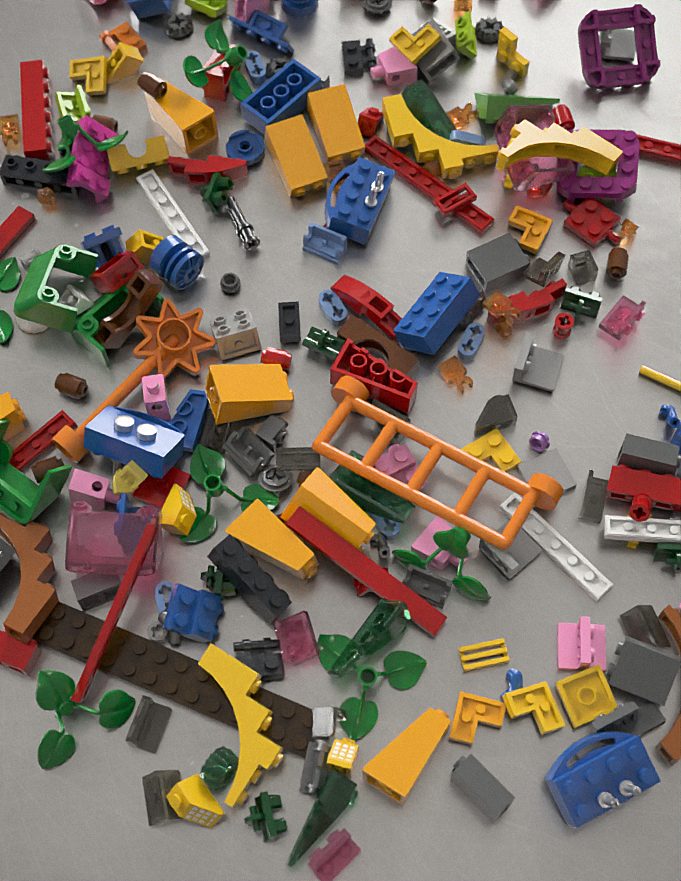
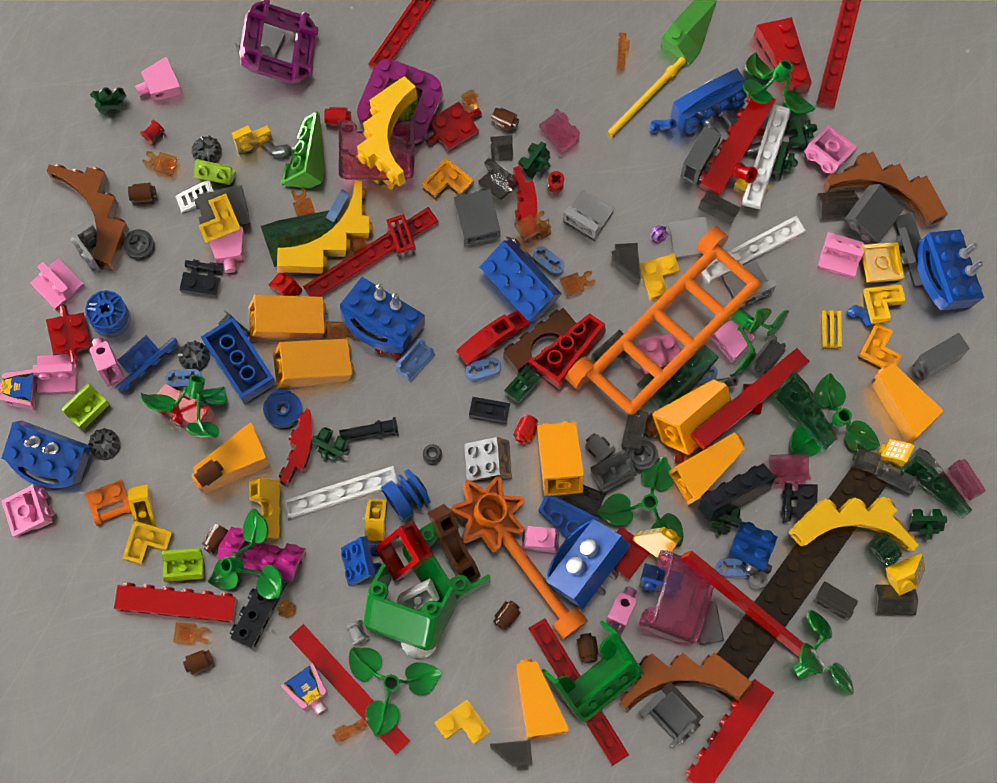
camera: 80 degrees left, 10 degrees up
light yellow tile [112,460,148,495] -> none

